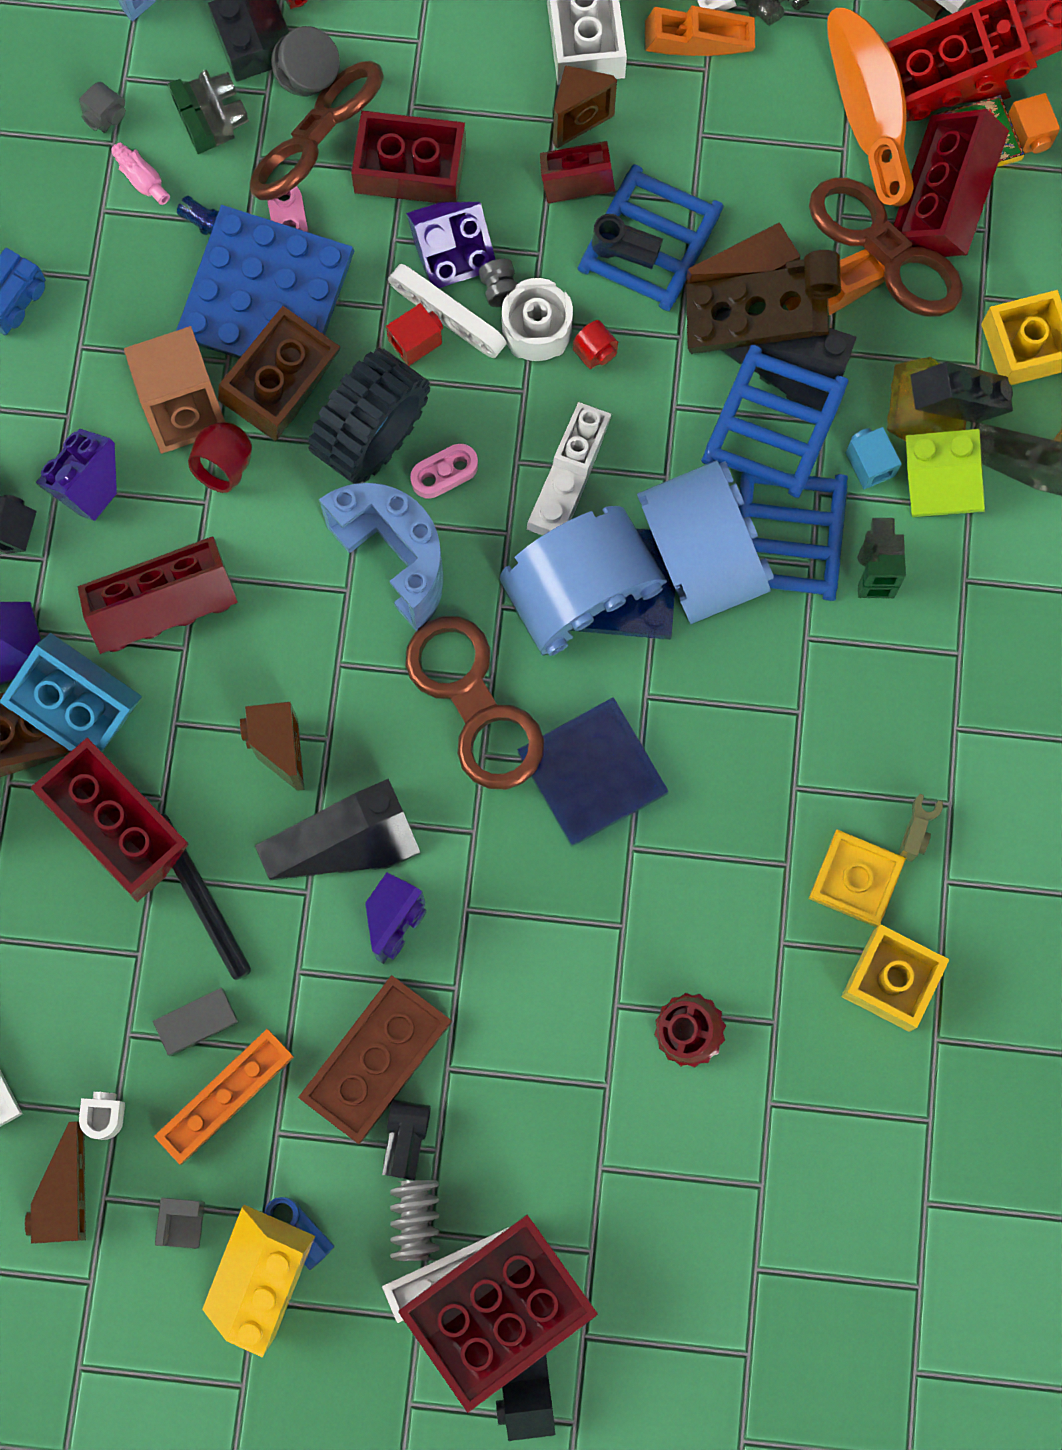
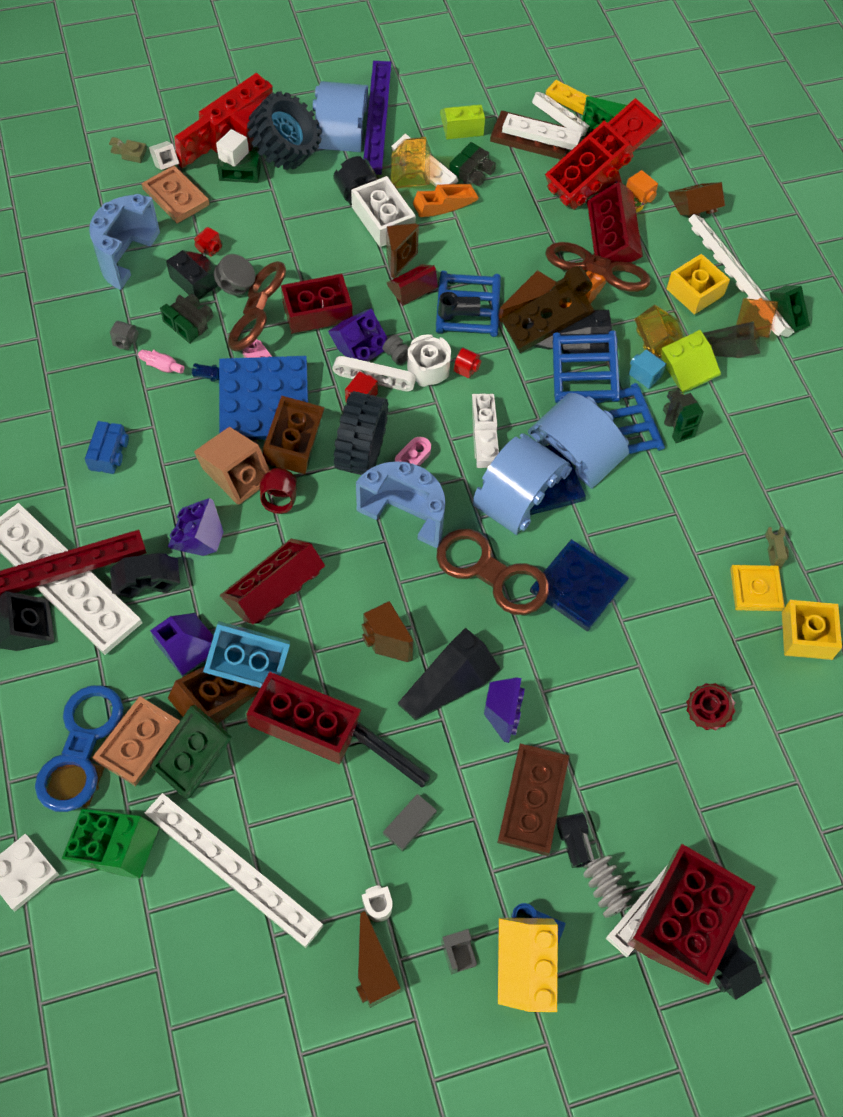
camera: 25 degrees left, 15 degrees down
orange plate [154,1029,294,1165] -> none
orange plant [827,8,913,207] -> none
black brick [910,362,1013,423] -> none

